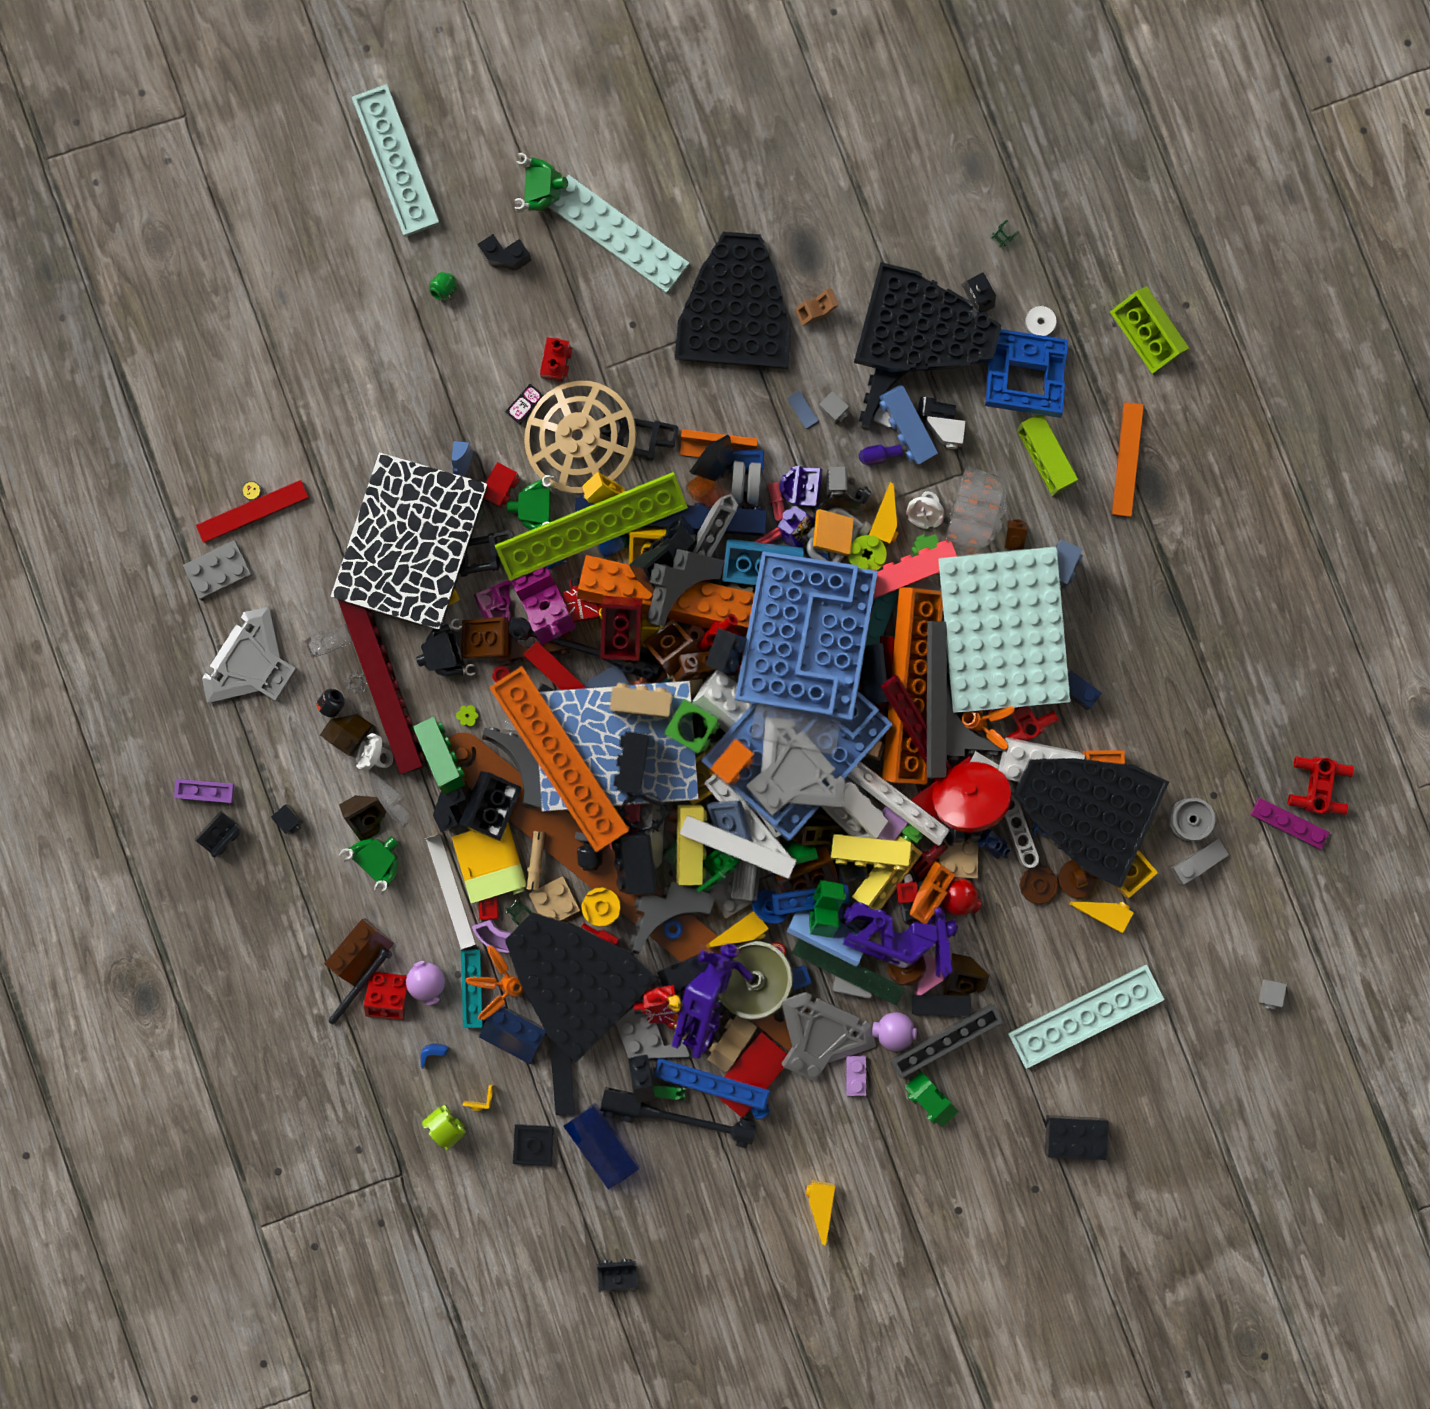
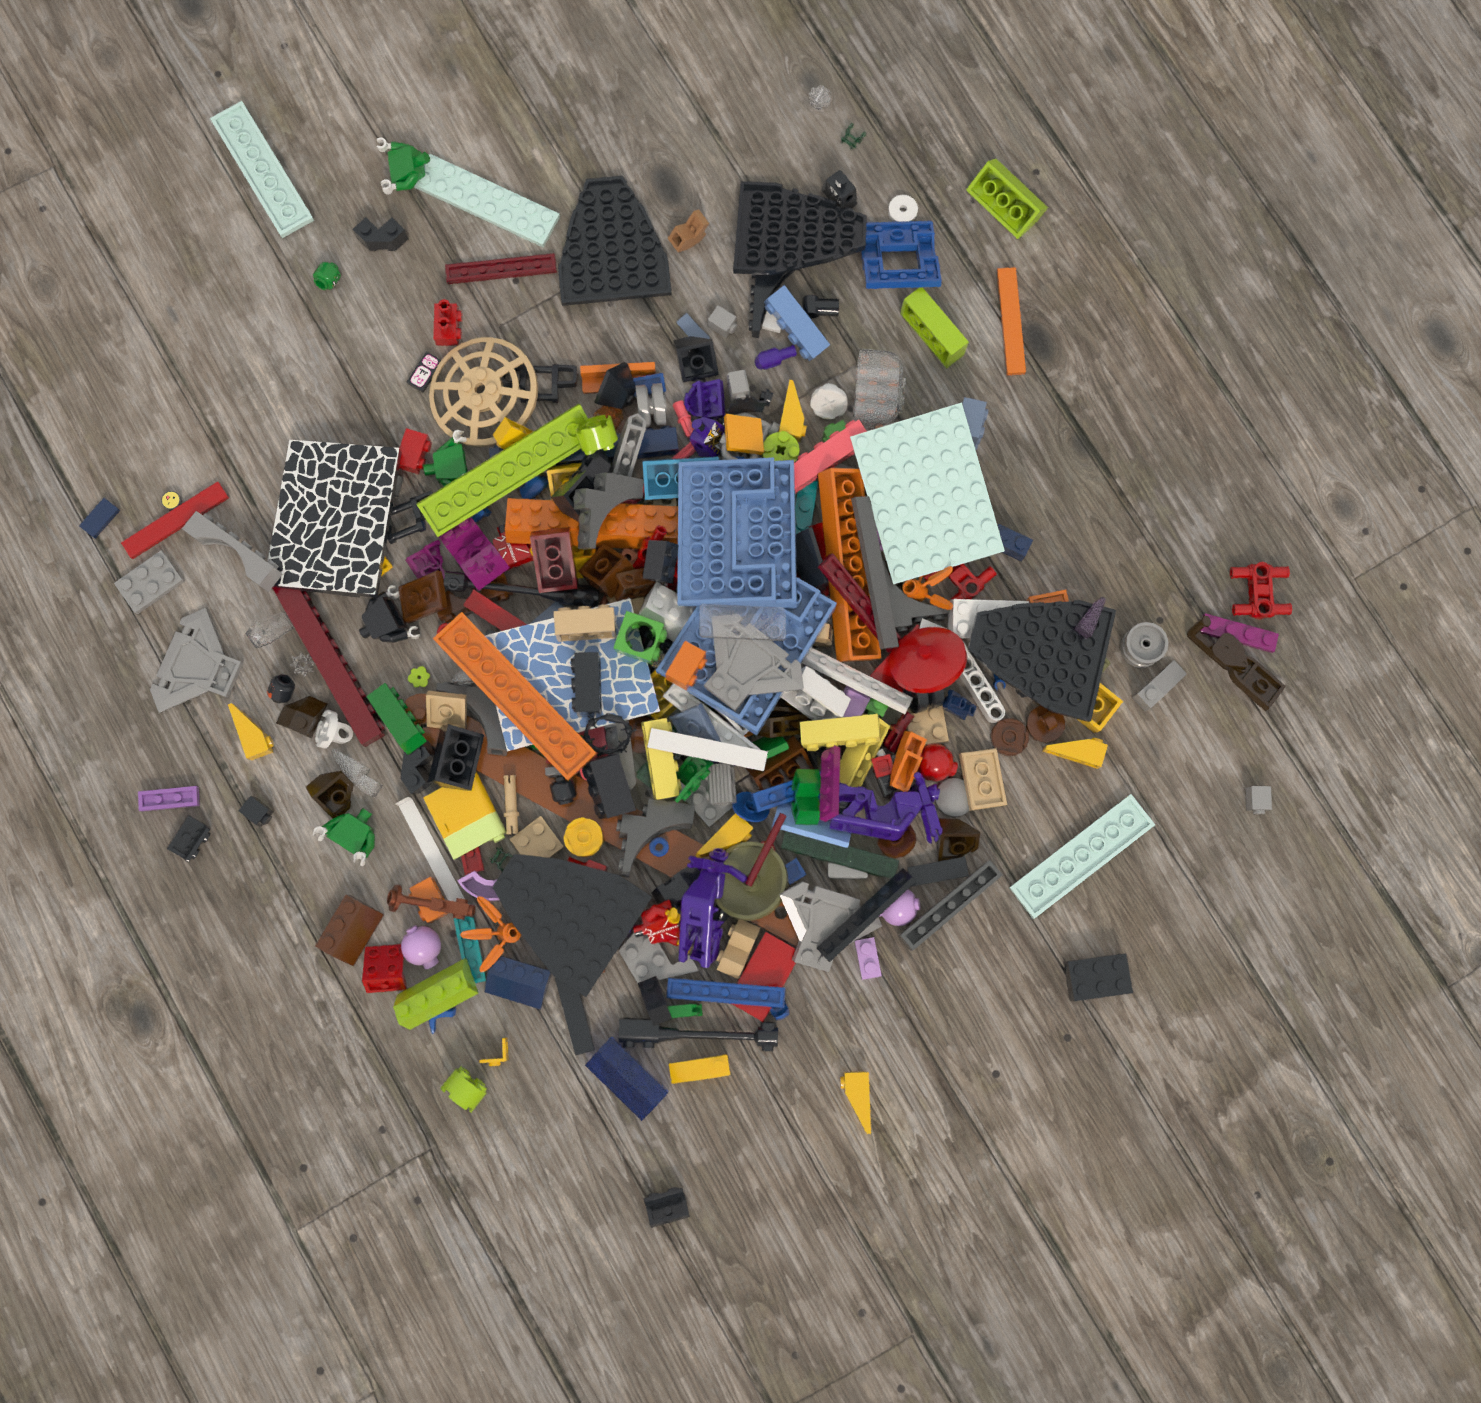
camera: 15 degrees left, 5 degrees down
black bar [328,947,393,1025] -> none
medium blue slope [452,441,473,477] -> none
black tile [513,1124,554,1166] -> none
green brick [904,1072,959,1128] -> none
bright pink slope [915,956,948,995] -> none
white slope [925,416,965,449] -> none
reddish brown bracket [1004,519,1027,550] -> none
none -> dark blue tile [79,498,120,539]
none -> light grey arch [182,511,283,592]
none -> yellow slope [228,703,274,761]
none -> copper piece [387,884,476,920]
none -> lime slope [393,958,479,1030]
none -> orange brick [409,877,449,923]
none -> tan plate [426,691,467,729]
none -> dark red tile [445,253,557,284]
none -> lime brick [574,415,618,455]
none -> yellow slope [669,1054,730,1084]
none -> black slope [673,336,719,383]
none -> dark red bar [745,813,787,887]
none -> clear gear [808,86,831,110]
none -> black plate [816,868,916,963]
none -> magenta plate [819,745,840,822]
none -> light grey dish [935,778,969,817]
none -> tan tile [959,748,1007,811]
none -> clear purple slope [1075,597,1106,639]
none -> dark brown plate [1187,616,1286,712]

